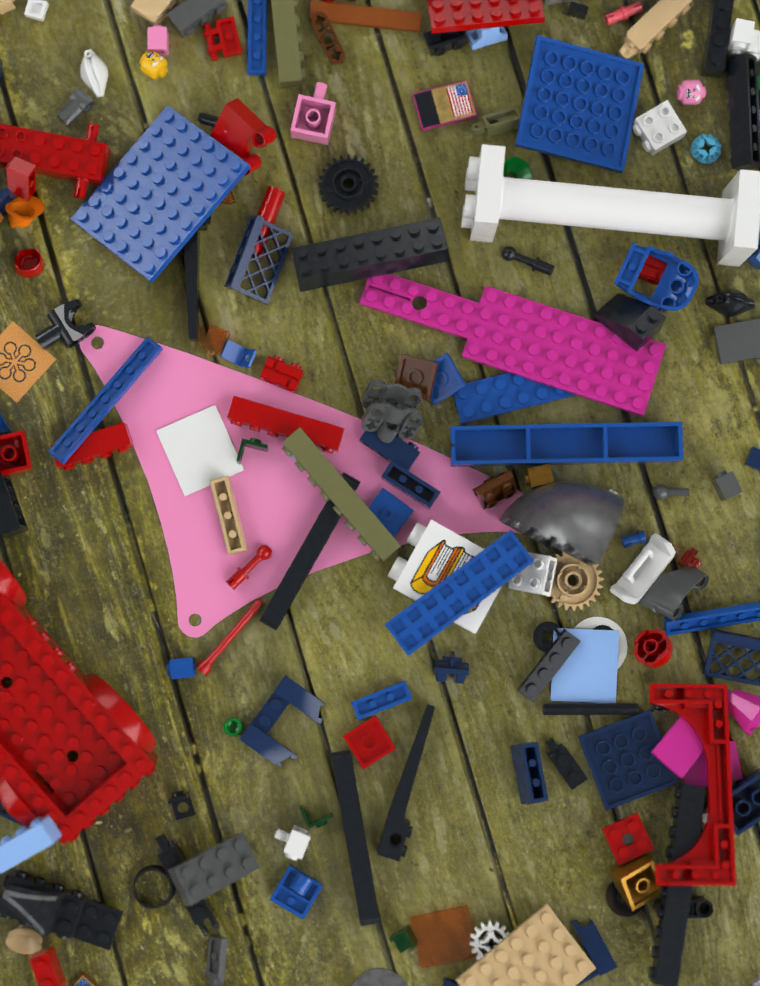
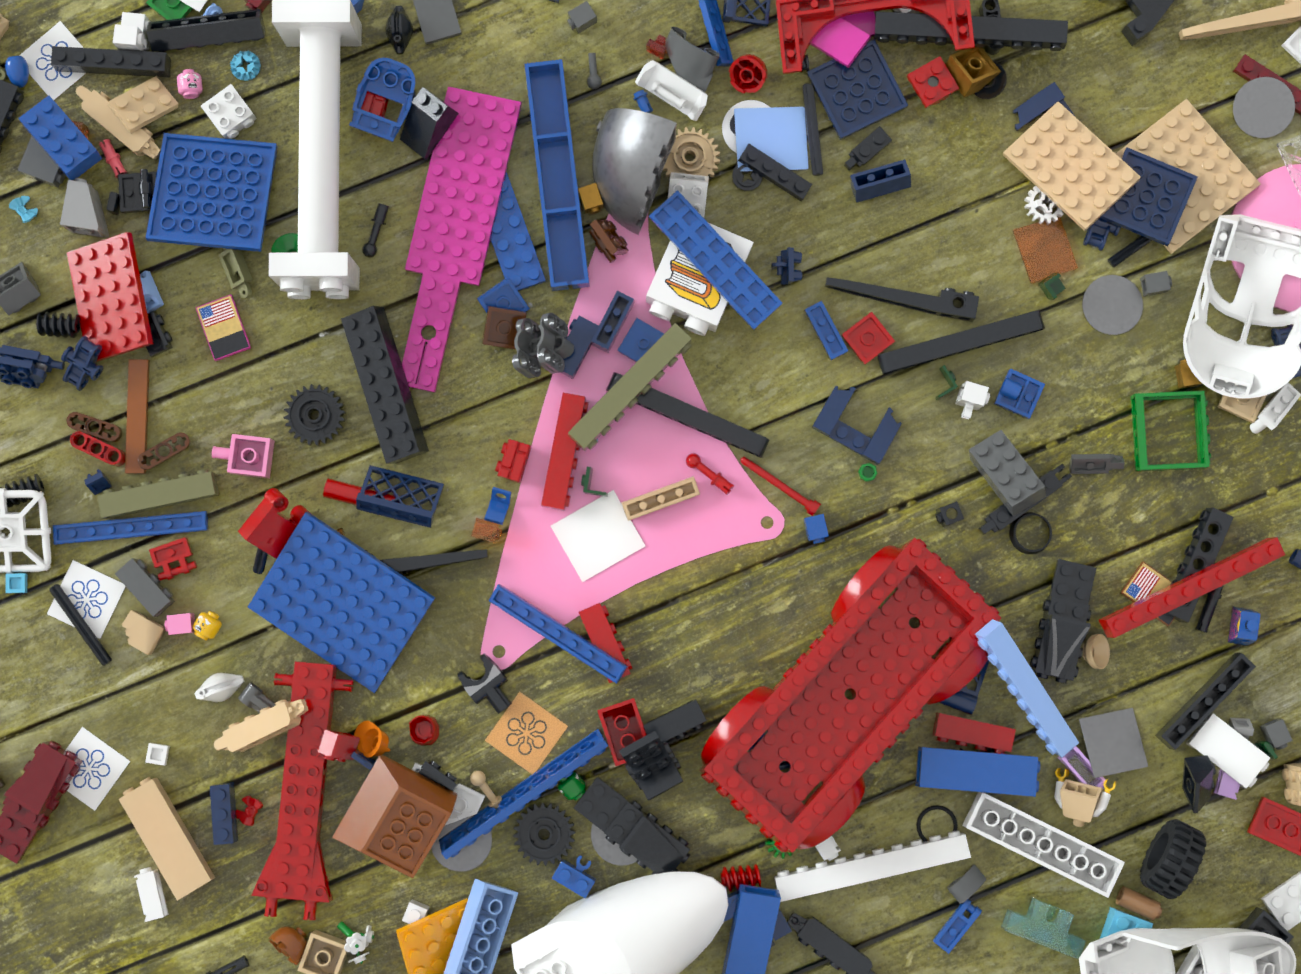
camera: 90 degrees left, 0 degrees up
none -> tan plate [108,76,179,134]
none -> black plate [118,169,157,213]
none -> tan hinge [214,699,308,752]

